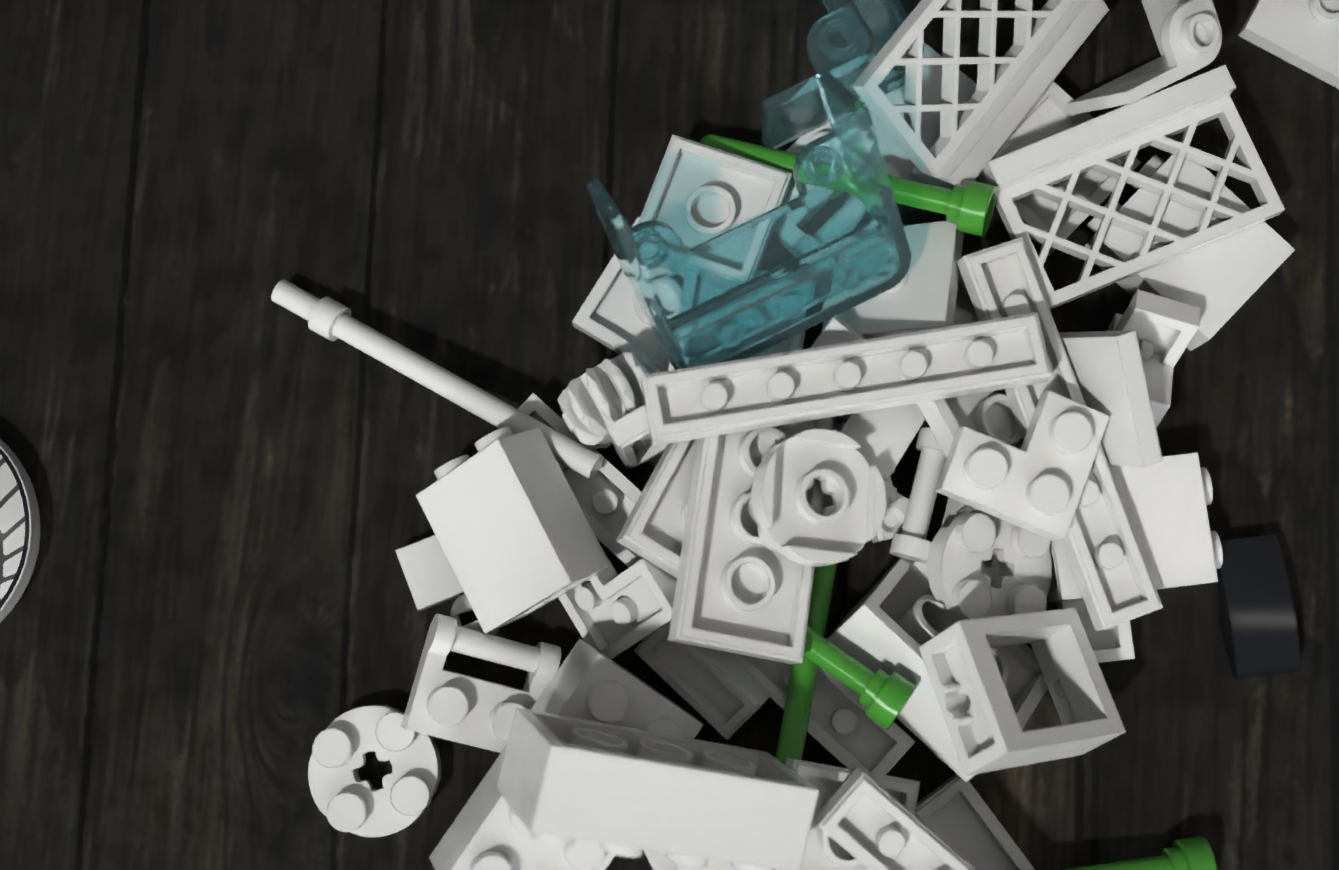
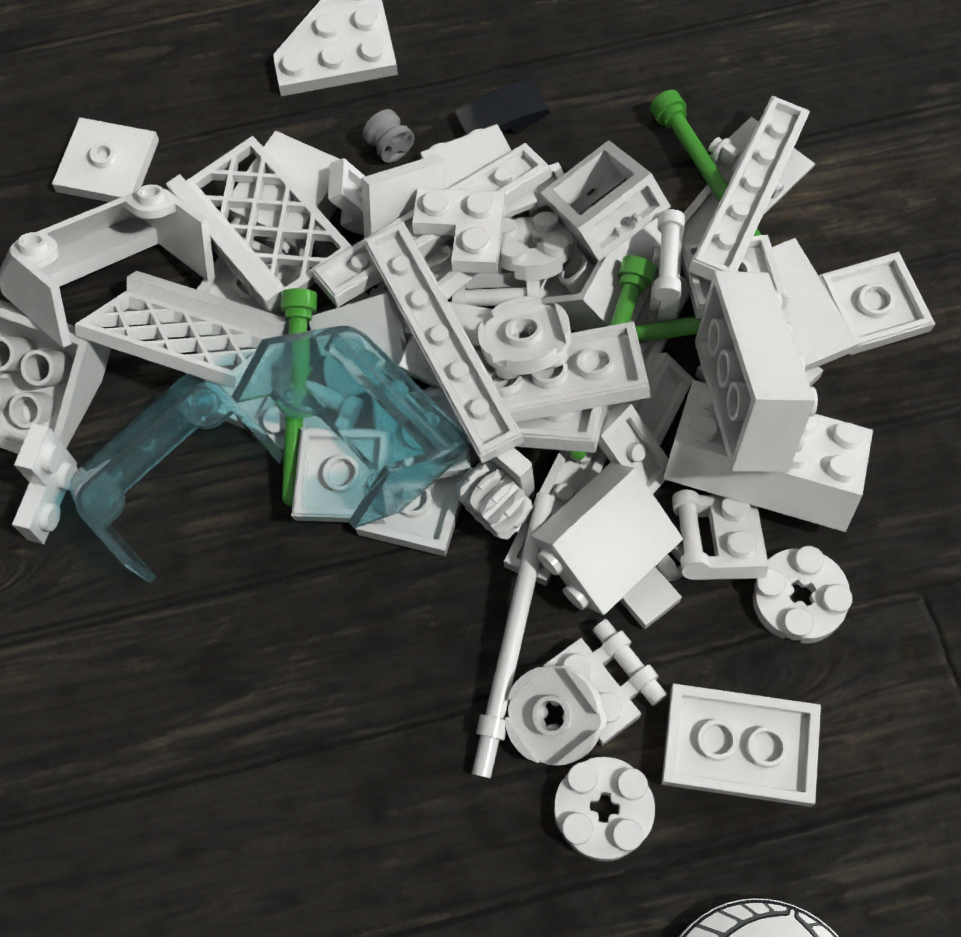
camera: 105 degrees left, 15 degrees down
none -> light grey wheel [362,109,415,163]
none -> white plate [505,665,607,766]
none -> white plate [543,619,667,746]
none -> white plate [554,757,655,861]
none -> white plate [649,209,685,322]
none -> white plate [661,684,821,807]

